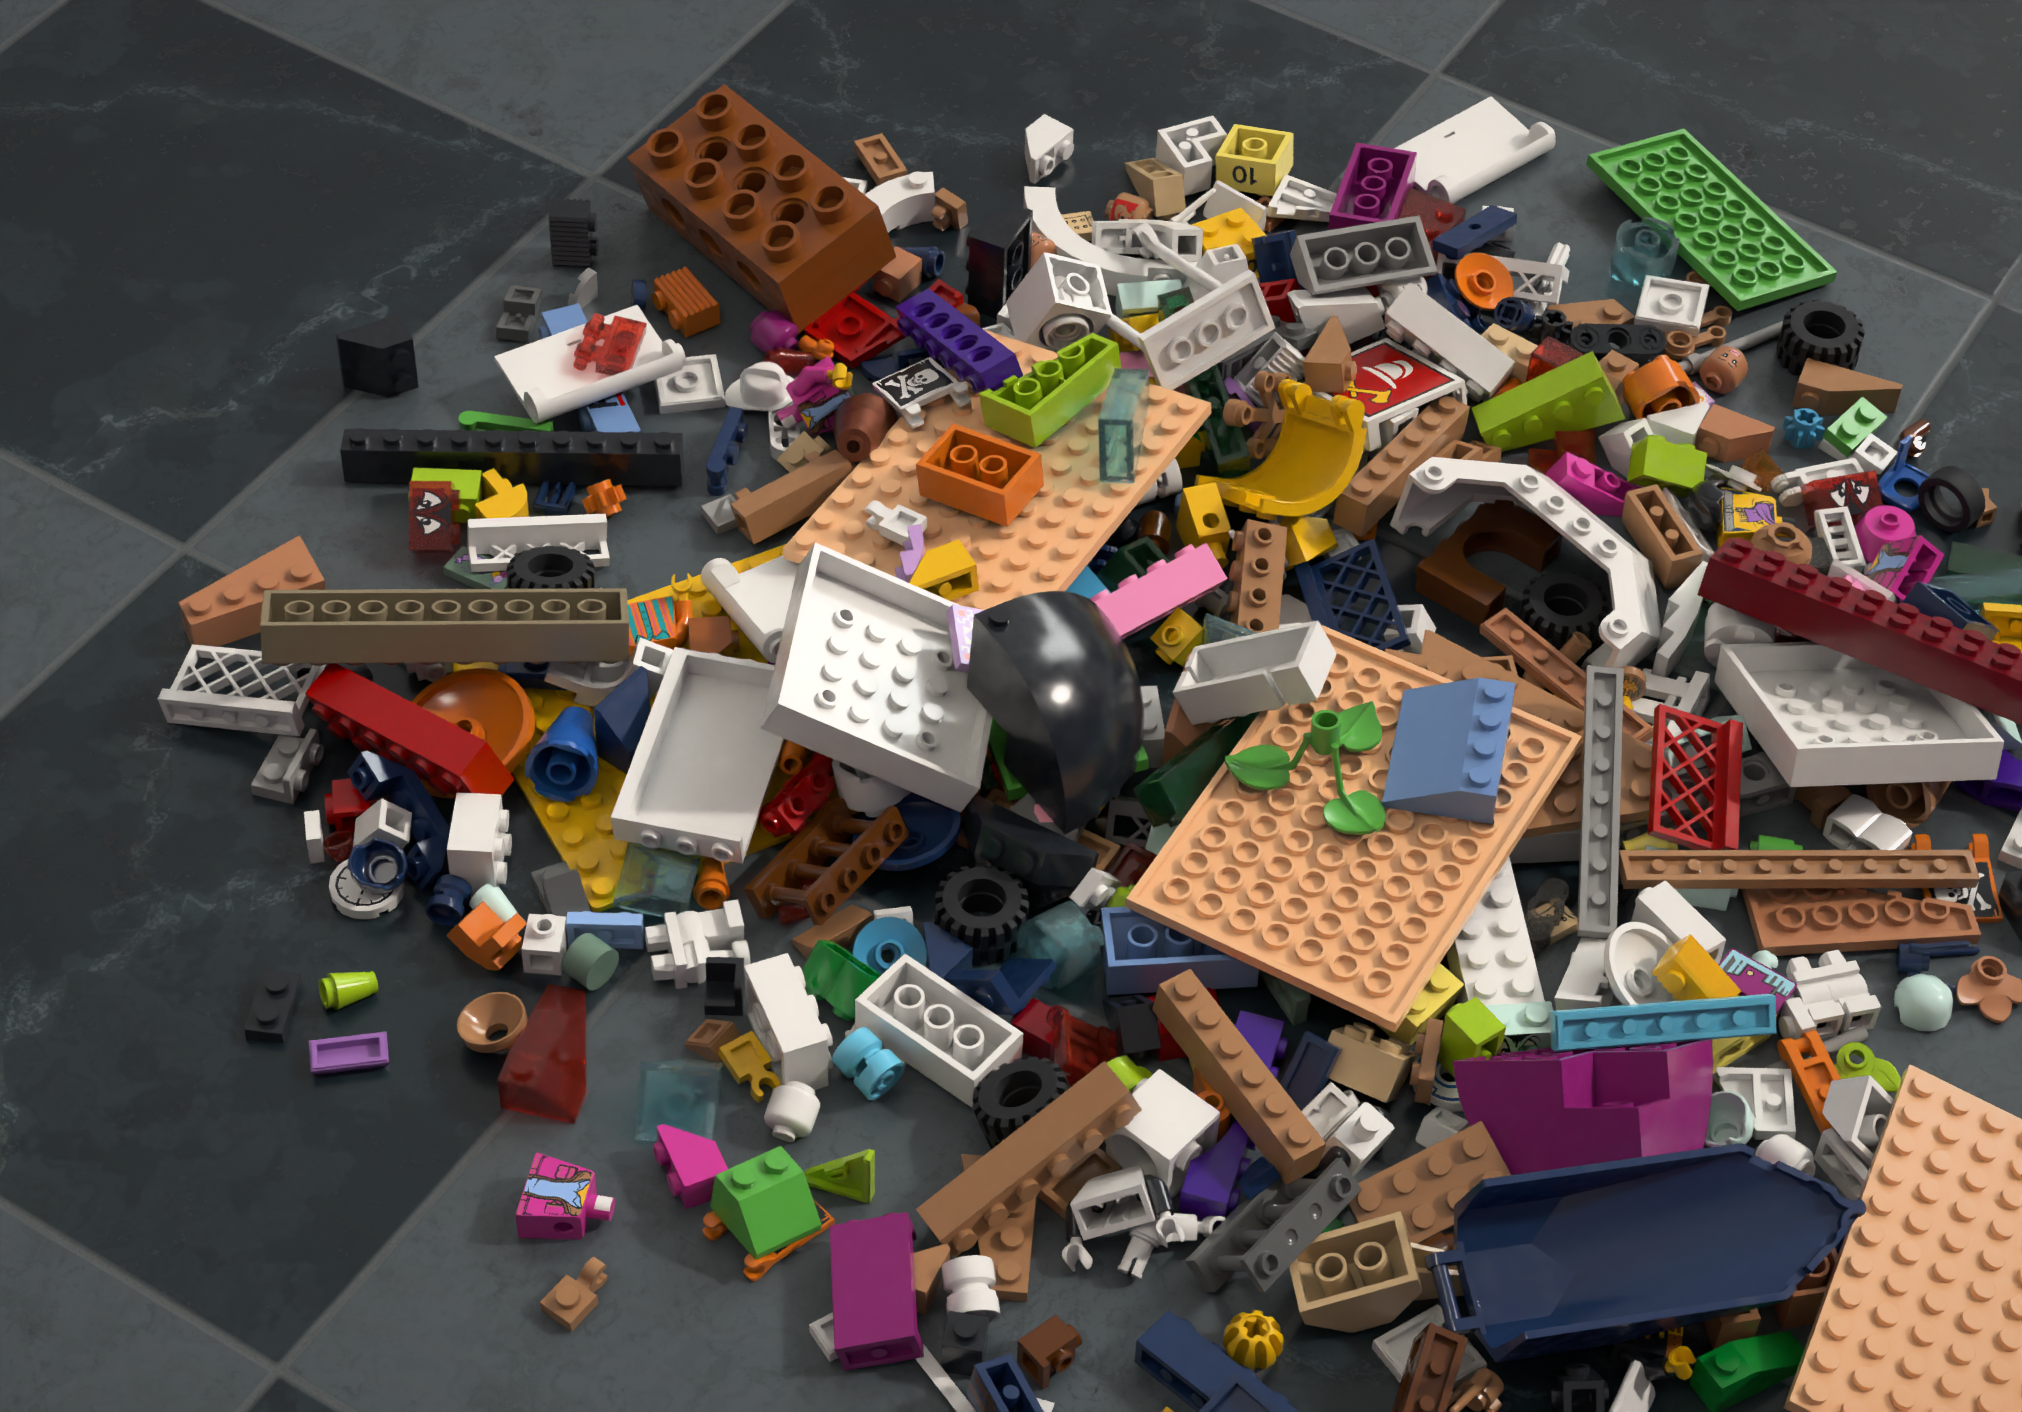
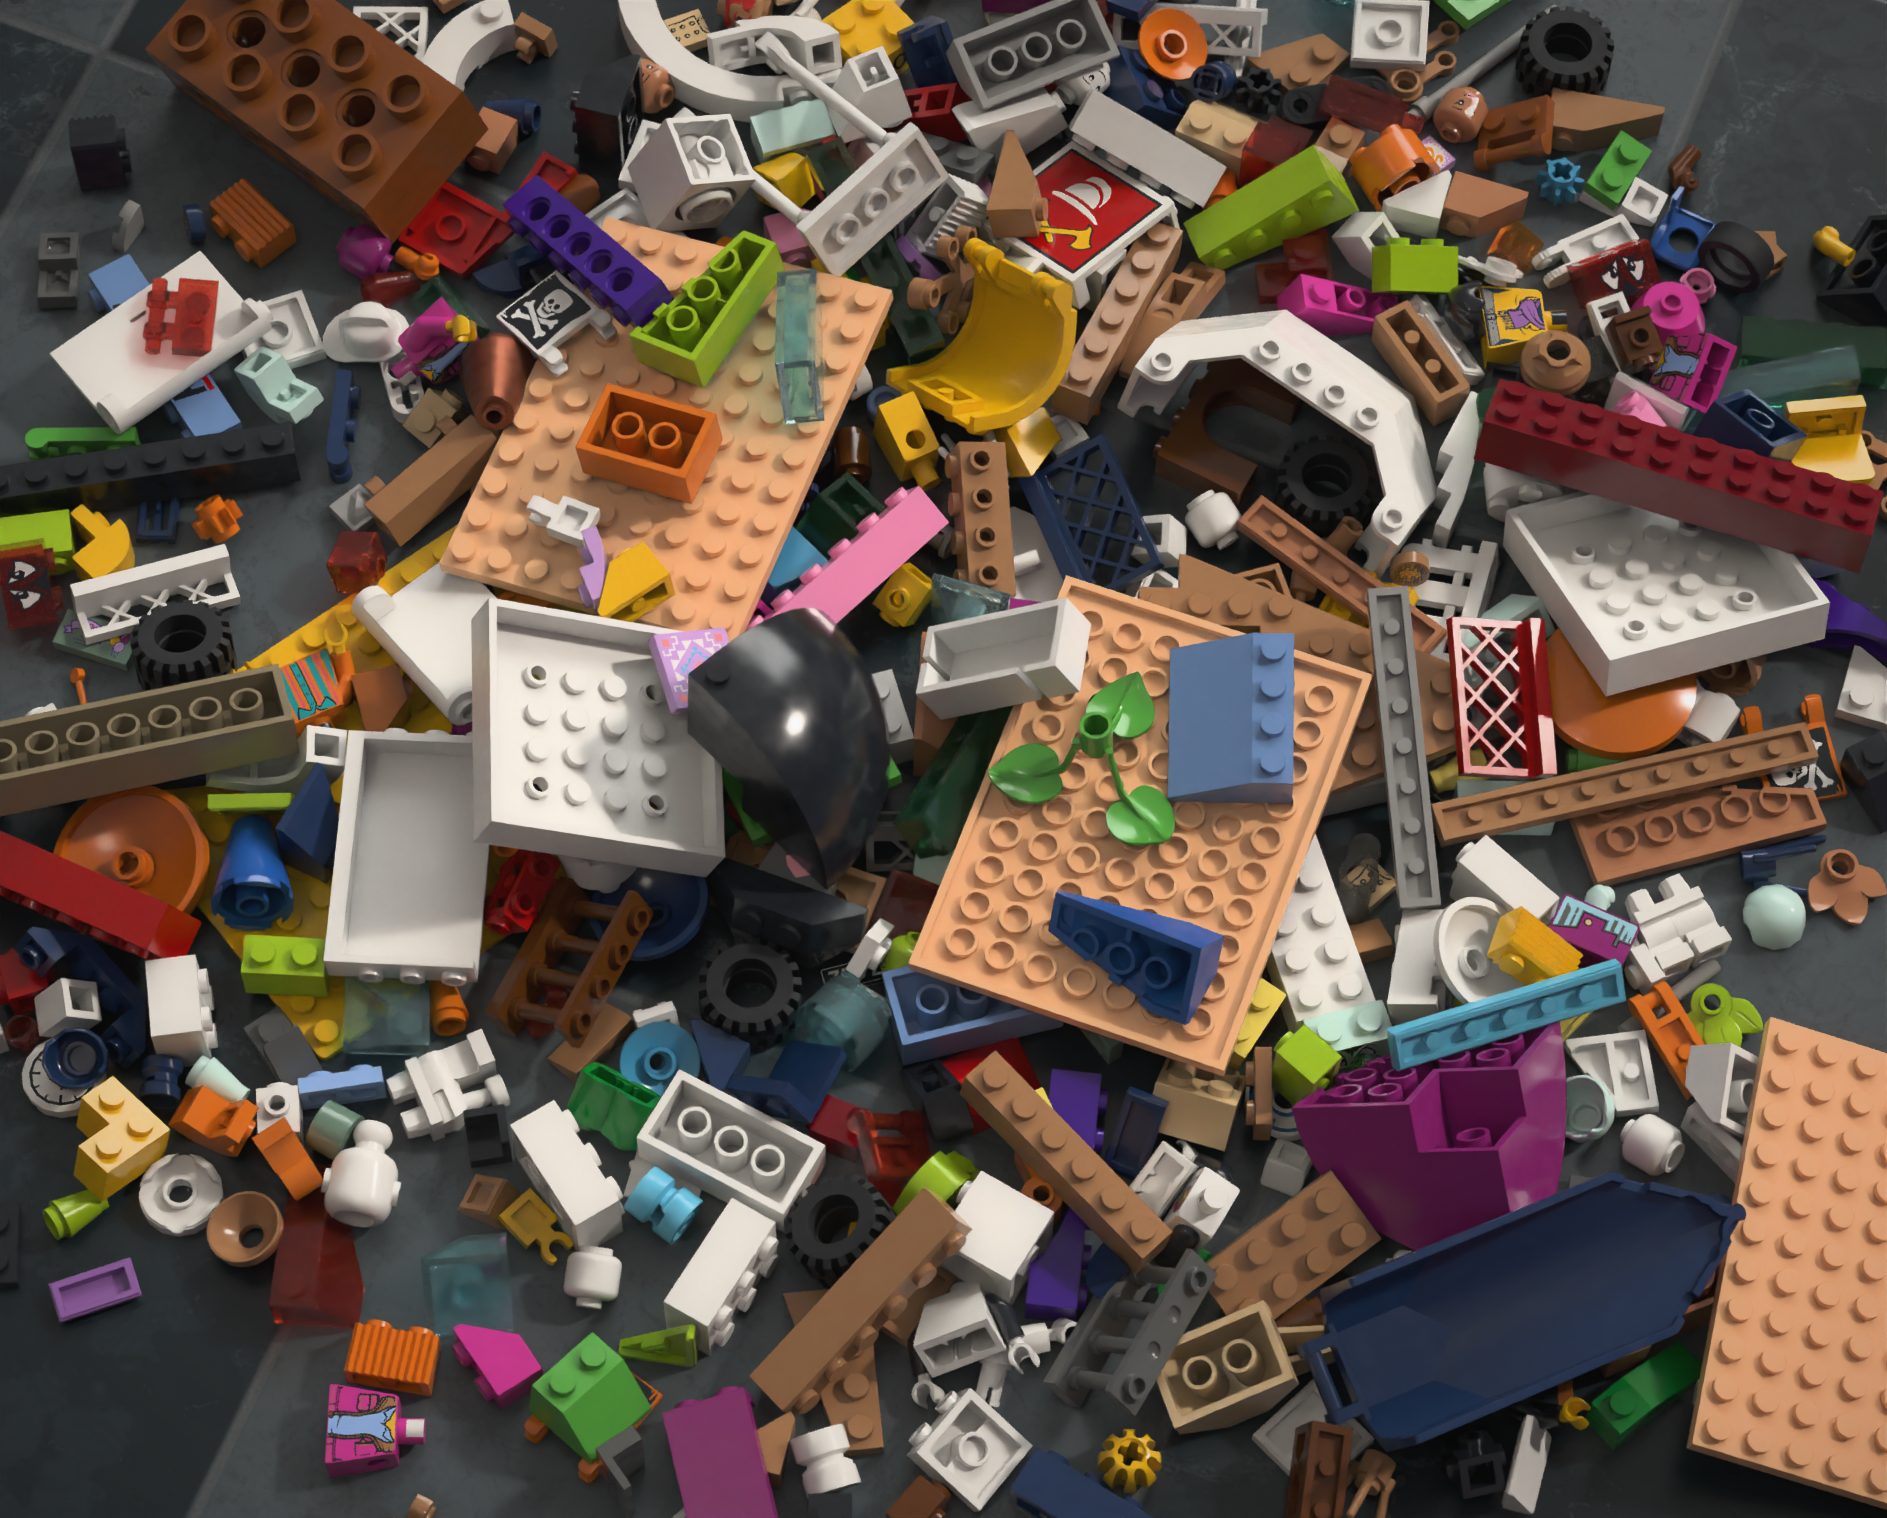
camera: 10 degrees left, 15 degrees up
none -> yellow brick [73,1076,170,1202]
none -> white tile [139,1154,224,1237]
none -> lime tile [208,793,296,815]
none -> light aqua brick [233,346,324,424]
none -> lime brick [241,934,331,997]
none -> orange leg [252,1117,323,1202]
none -> white piece [321,1120,401,1228]
none -> clear red brick [326,531,388,594]
none -> orange brick [344,1319,442,1397]
none -> dark grey panel [595,1425,645,1517]
none -> white brick [664,1198,779,1356]
none -> white plate [907,1388,1033,1512]
none -> blue wedge [1048,891,1224,1025]
none -> white head [1185,489,1242,550]
none -> clear red hinge [1317,74,1425,135]
none -> medium nougat slope [1349,918,1394,964]
none -> dark orange plate [1473,95,1555,172]
none -> orange dish [1546,628,1697,760]
none -> reddish brown brick [1604,305,1664,371]
none -> bright pink plate [1680,268,1716,304]

